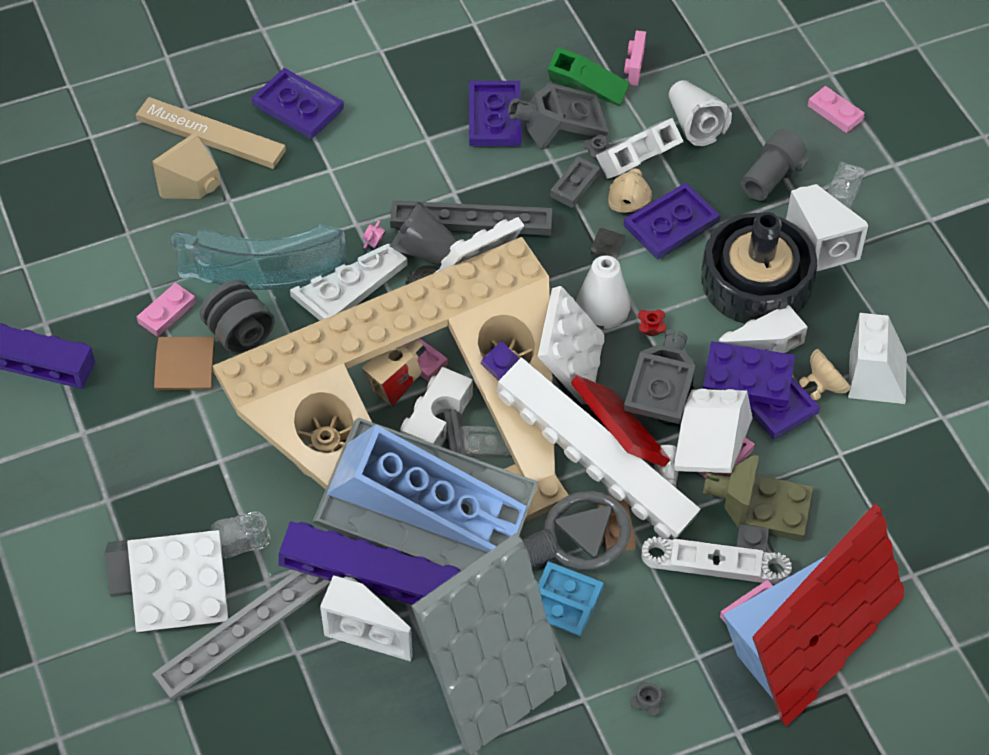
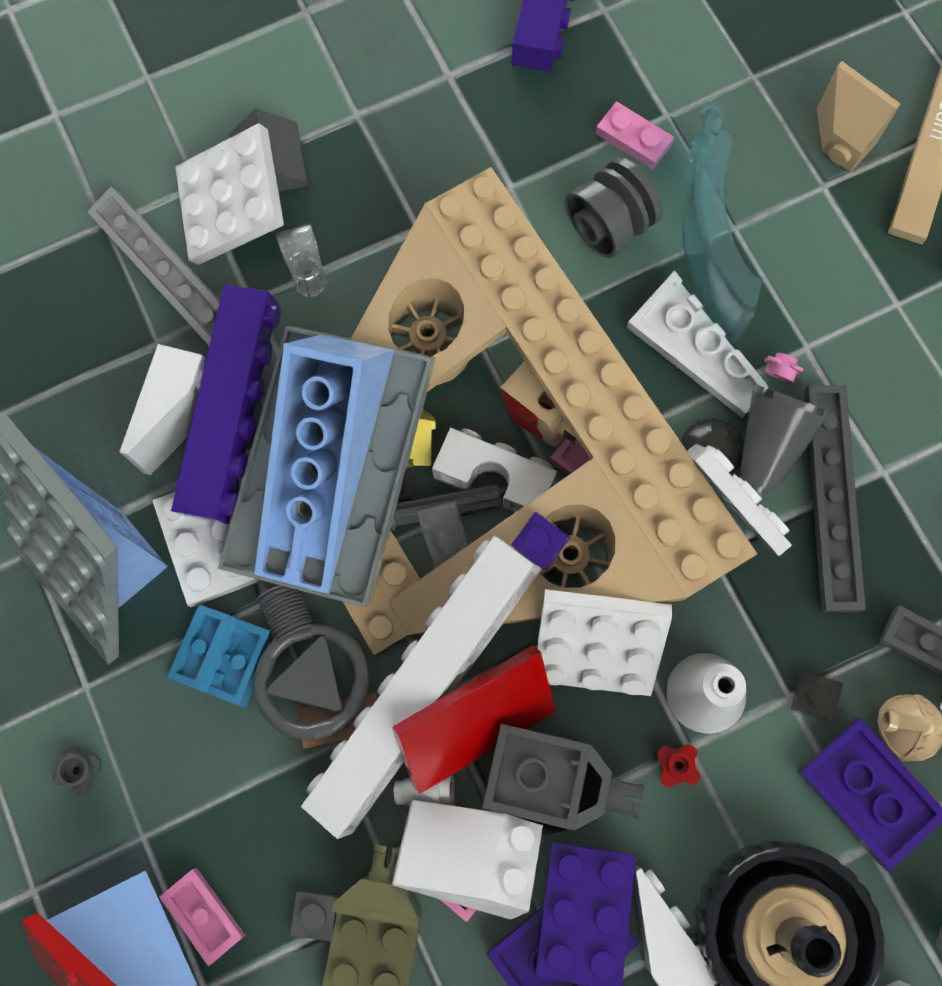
camera: 90 degrees right, 20 degrees up
medium nougat slope [154,337,215,390] -> none
white piece [641,537,792,584] -> none

